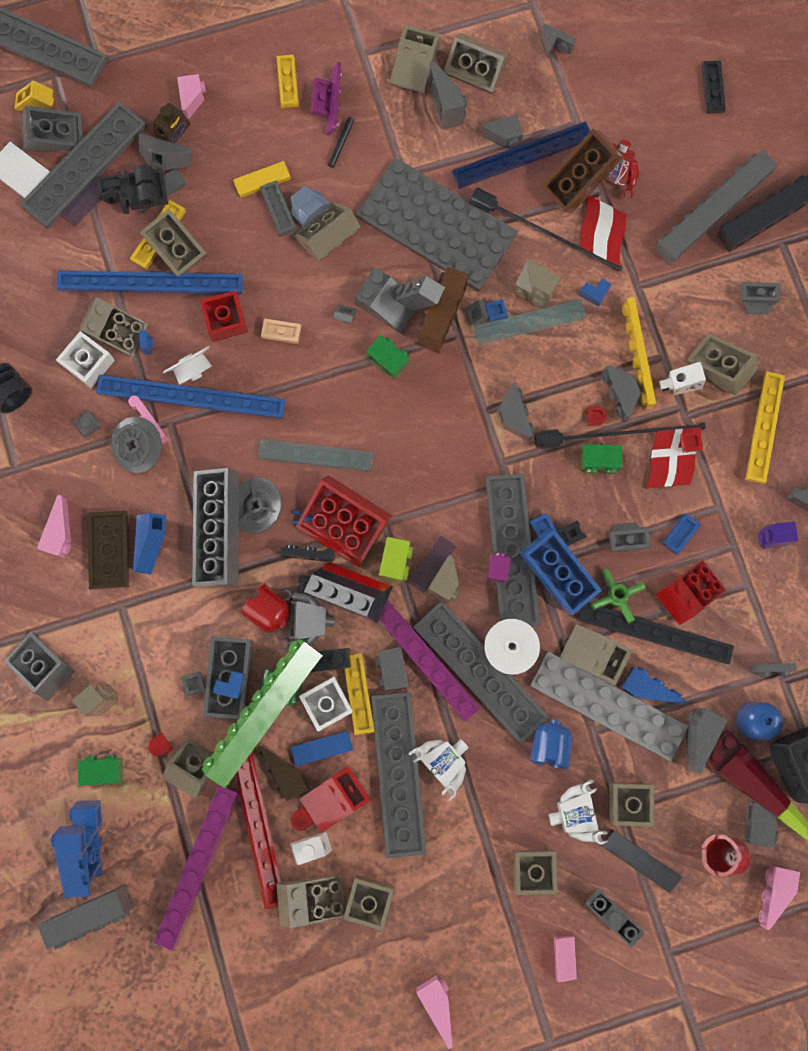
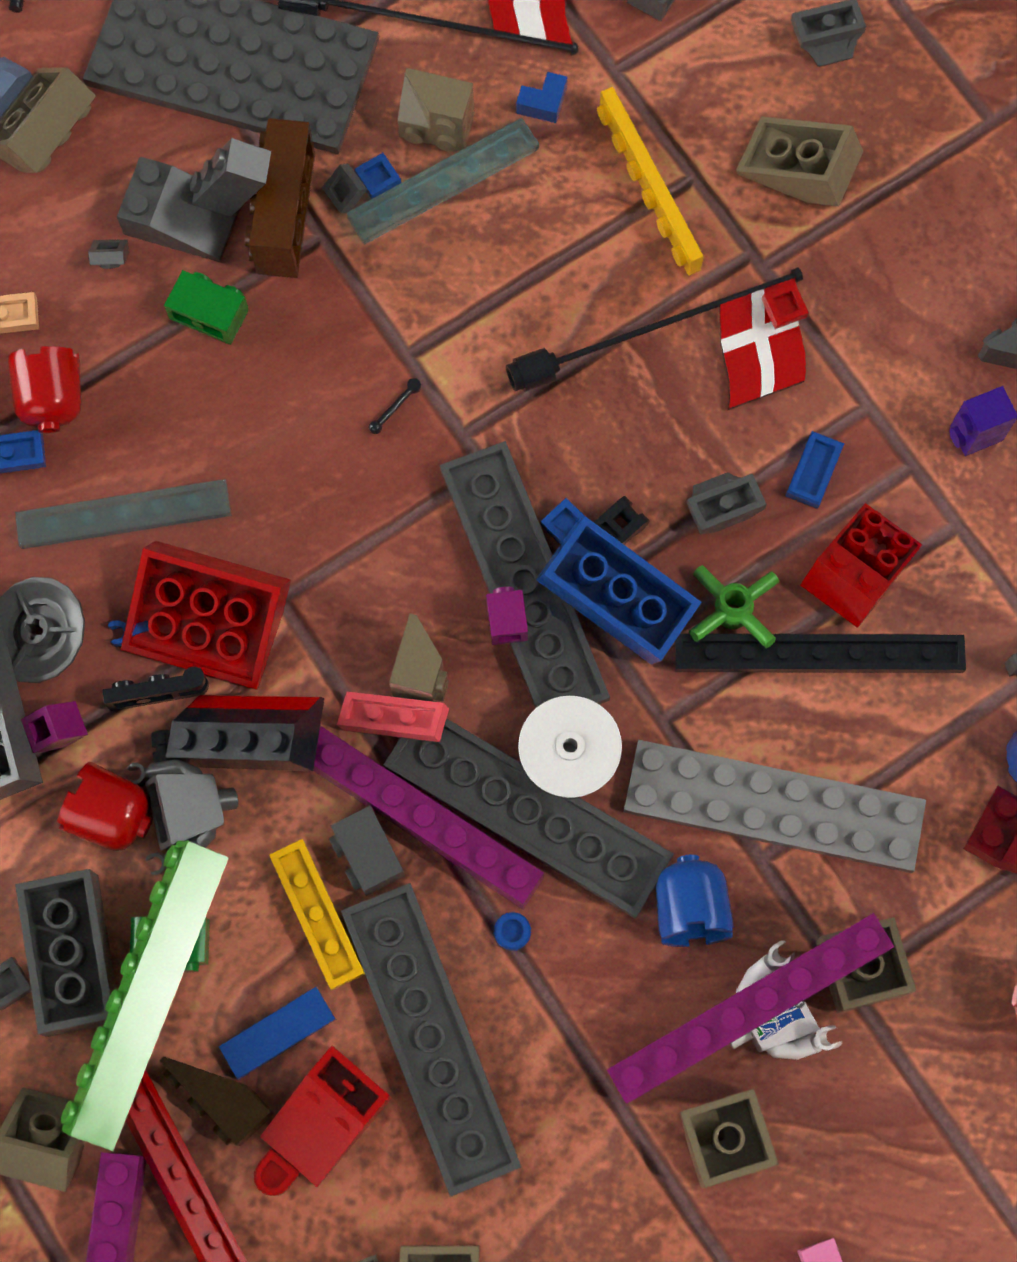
camera: 15 degrees left, 5 degrees down
blue piece [213,671,245,699] -> none
white torso [290,831,332,865] -> none
white slope [299,677,353,732] -> none
black plate [310,648,351,673] -> none
lime slope [379,537,413,584] -> none
tile [408,536,457,593] -> none
white torso [409,739,469,801] -> none
dark grey slope [498,383,534,441] -> none
dark tan slope [560,624,633,686] -> none
green brick [581,444,622,475] -> none
dark grey slope [585,888,645,948] -> none
red tile [587,406,607,426] -> none
black slope [601,829,682,893] -> none
dark grey slope [602,365,641,422] -> none
blue slope [619,666,685,703] -> none
white torso [659,362,706,395] -> none
dark grey slope [687,708,728,774] -> none
yellow plate [745,371,785,484] -> none
none -> red cylinder [8,346,81,433]
none -> magenta brick [21,701,88,753]
none -> coral plate [337,692,449,742]
none -> black hinge [368,378,421,434]
none -> blue tile [494,912,531,951]
none -> magenta brick [607,913,895,1104]

